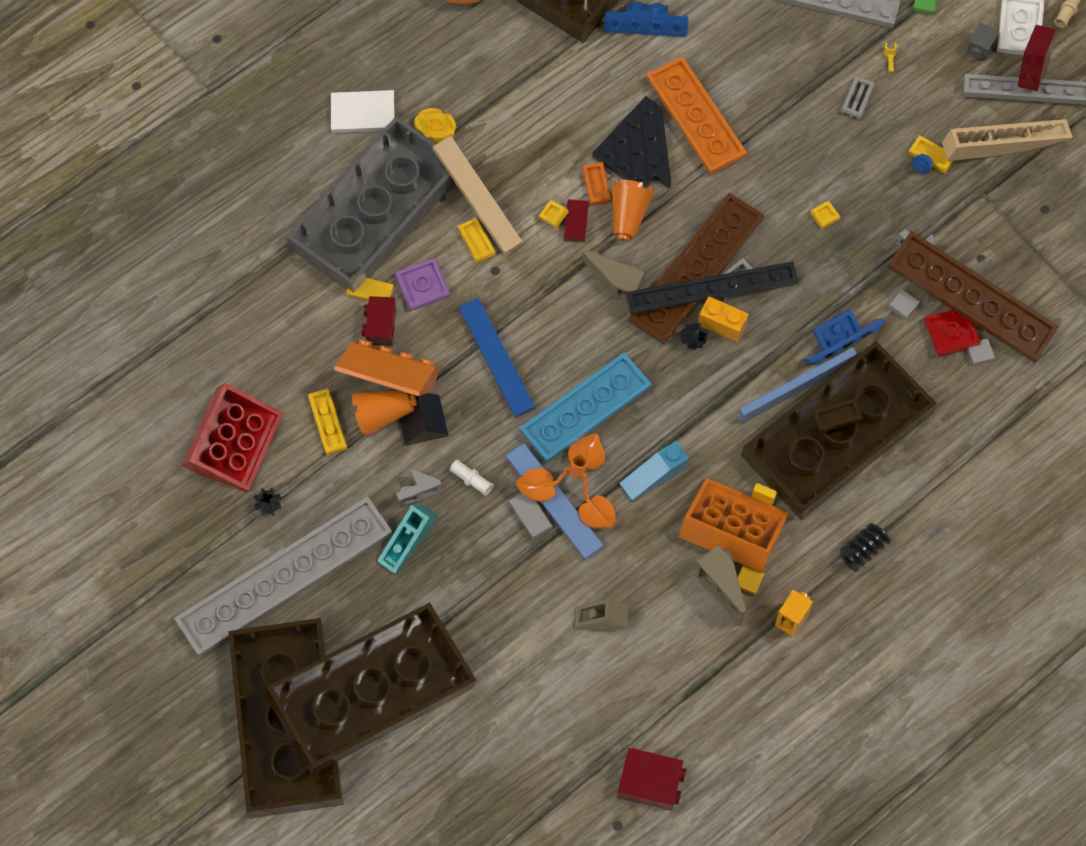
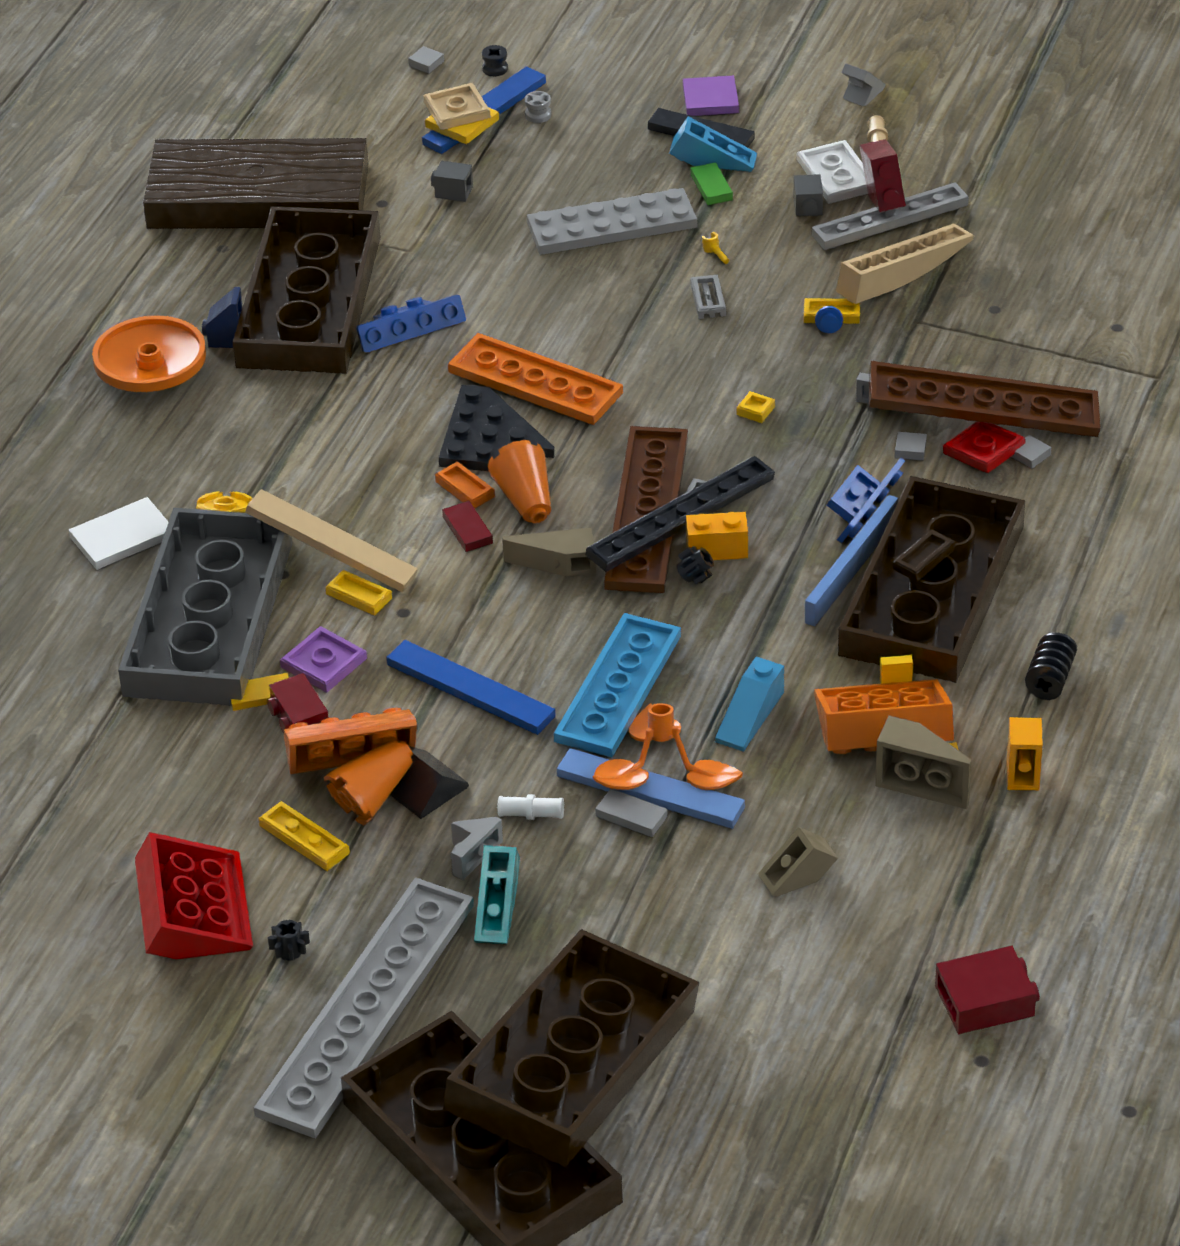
camera: 30 degrees left, 25 degrees down
yellow tile [538,199,569,229] -> none

